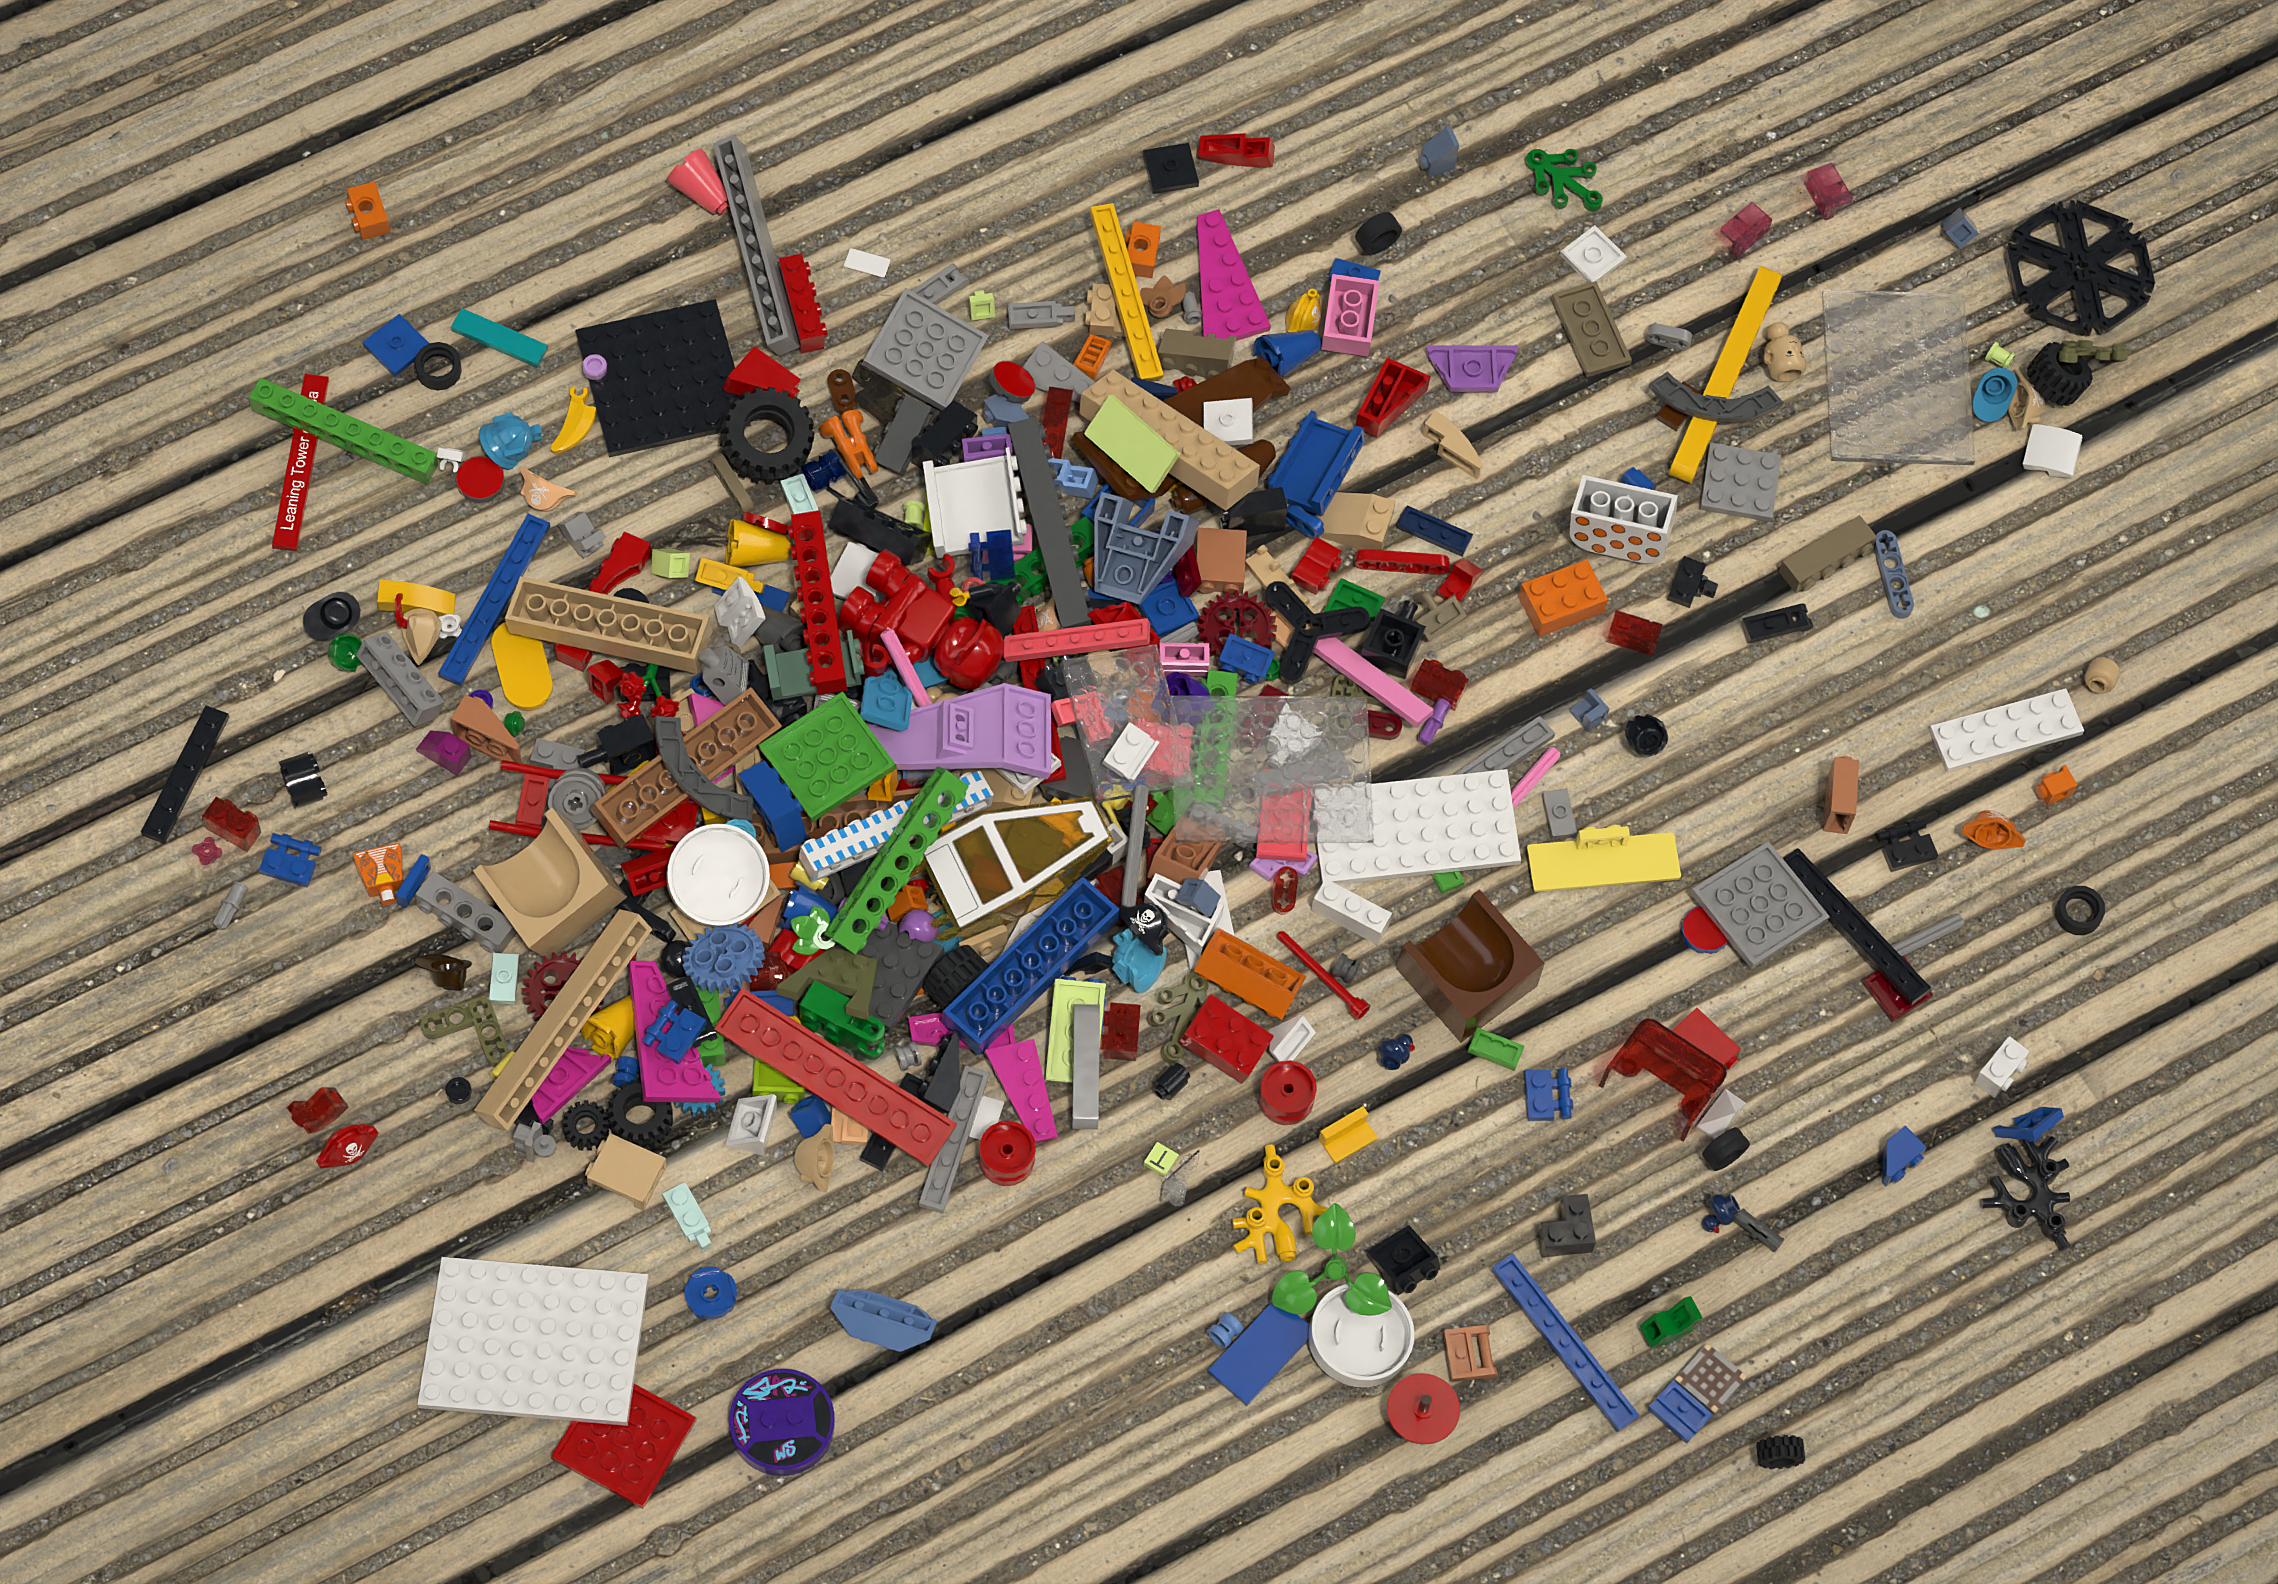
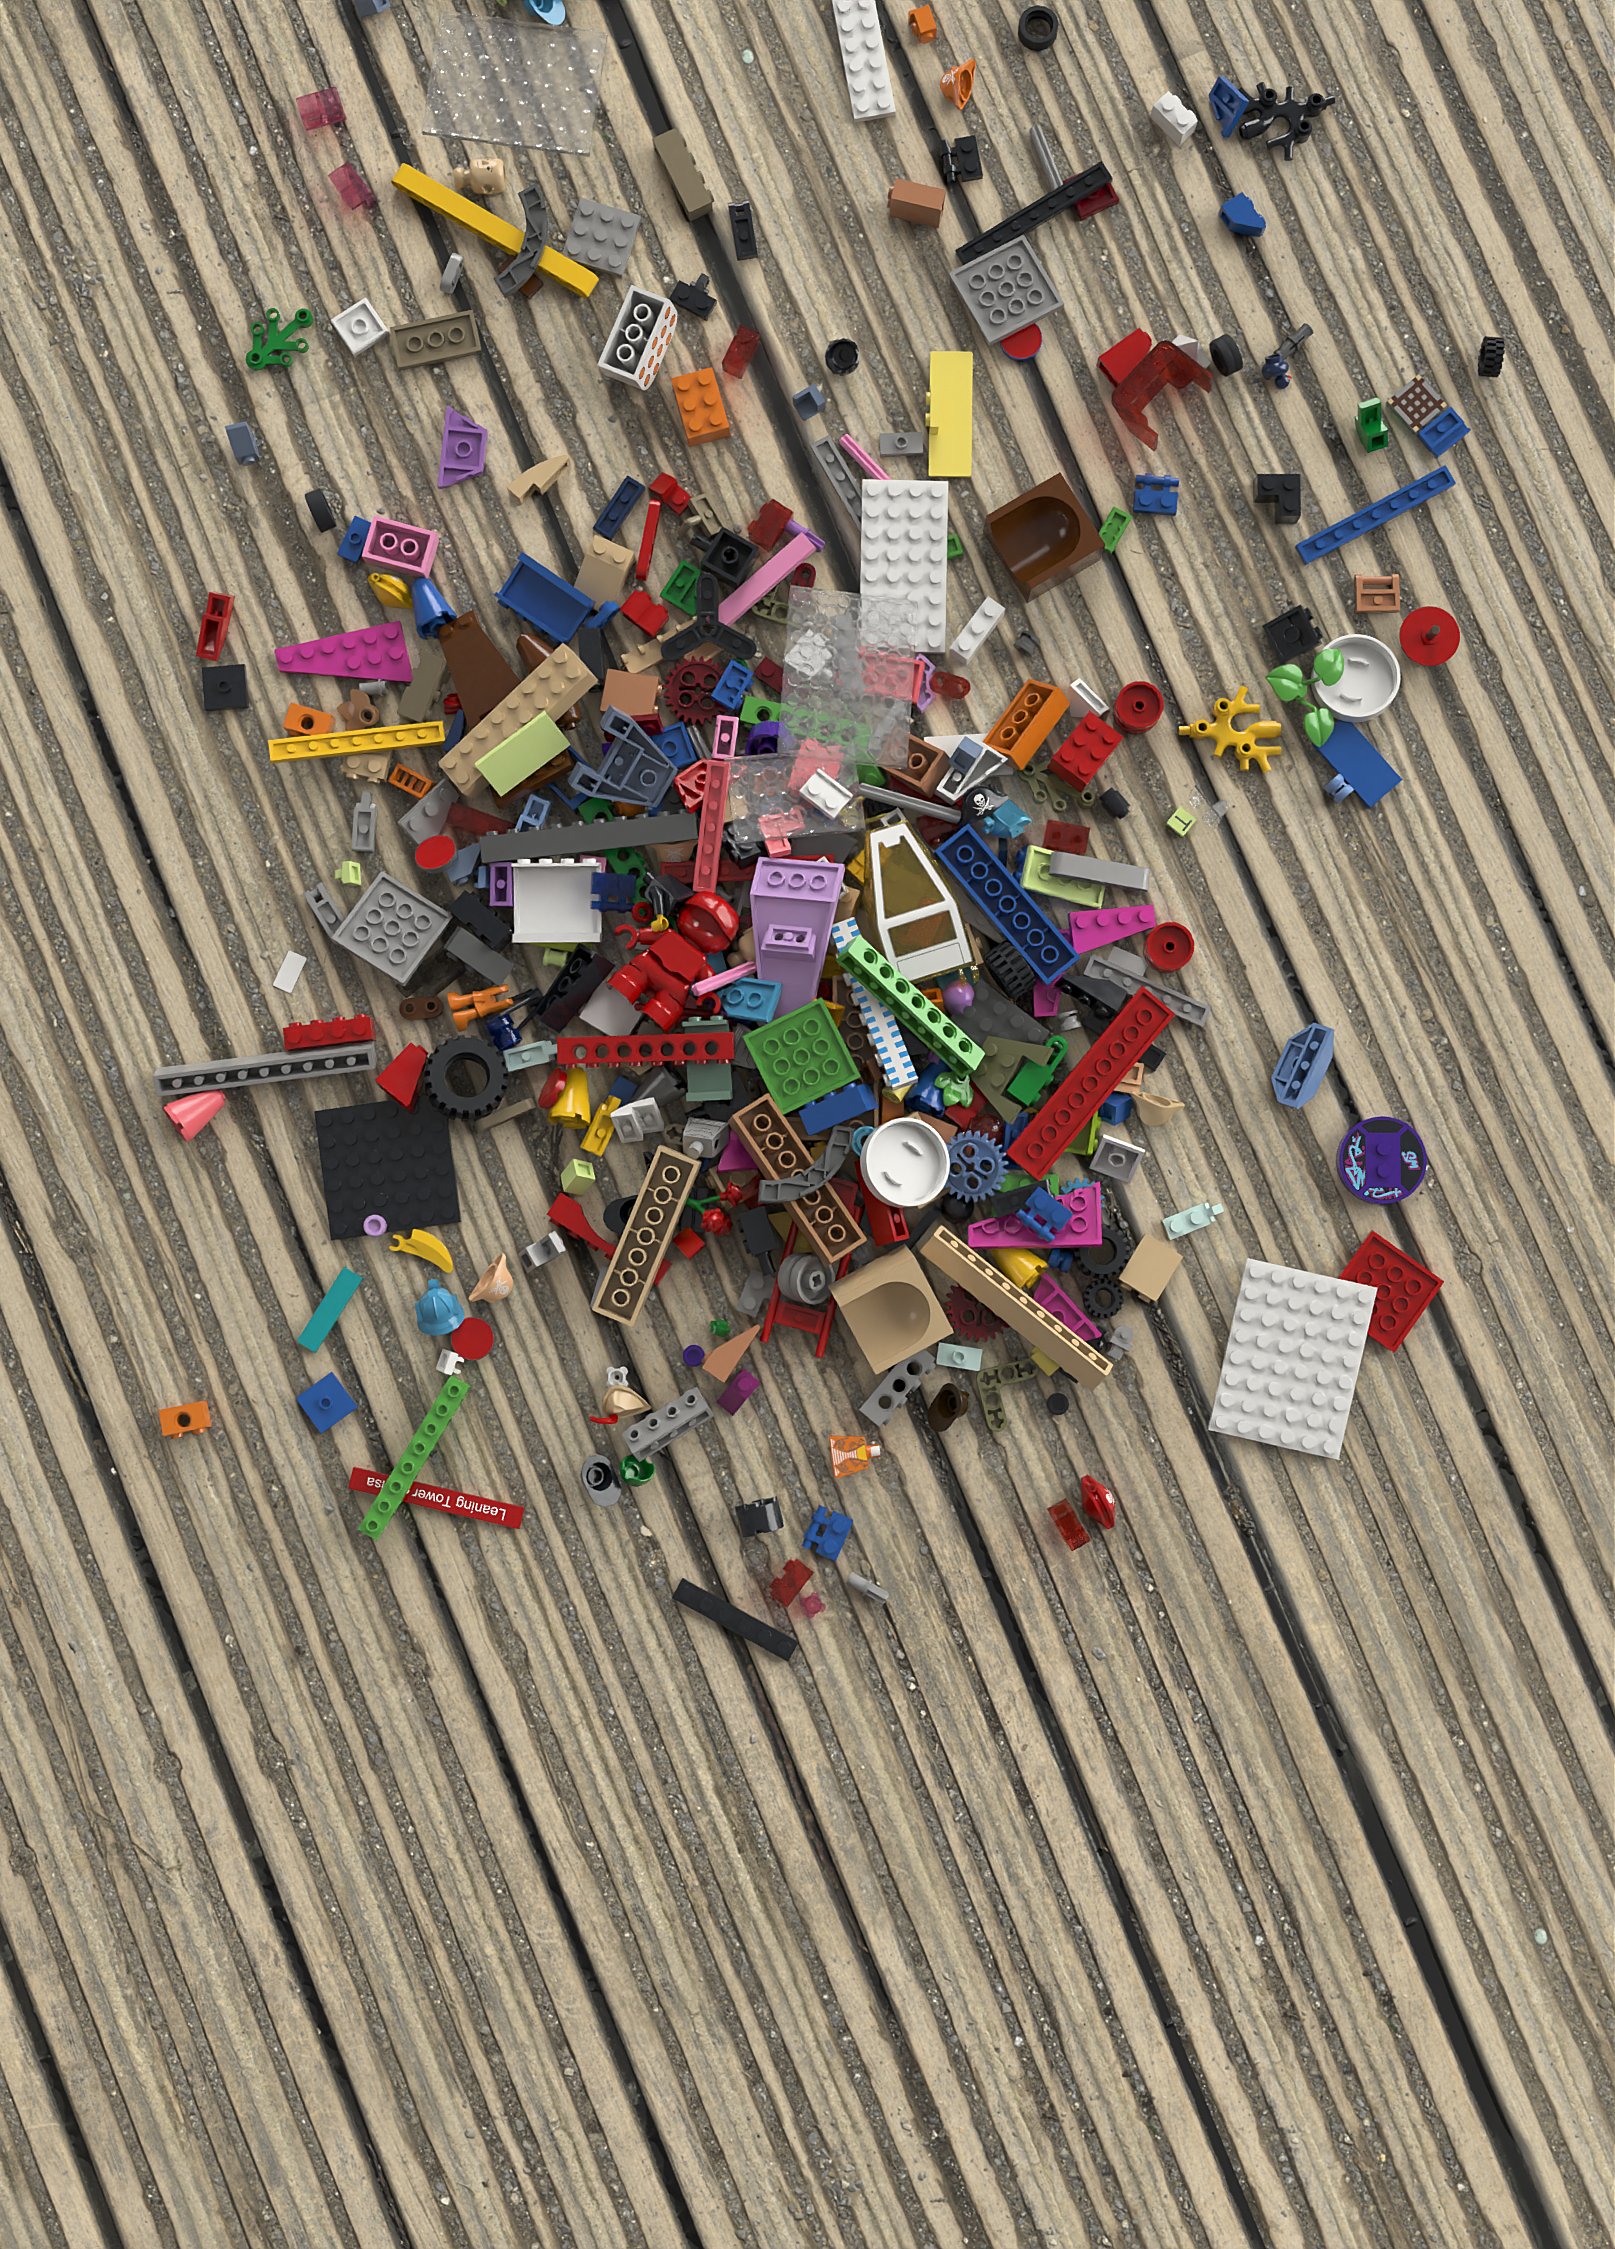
camera: 75 degrees left, 20 degrees up
yellow slope [377,580,456,617] -> none
blue tile [396,854,431,908] -> none
black tyre [415,342,462,391] -> none
blue plate [438,514,550,686] -> none
yellow tile [491,622,553,711] -> none
blue plate [685,1267,737,1320] -> none
white plate [1204,398,1253,445] -> none
red piece [1277,931,1371,1020] -> none
yellow panel [1318,1106,1377,1164] -> none
red wedge [1356,357,1431,437] -> none
dark blue animal [1378,1034,1415,1070] -> none
blue brick [1620,467,1656,490] -> none
sand blue beam [1873,530,1914,619] -> none

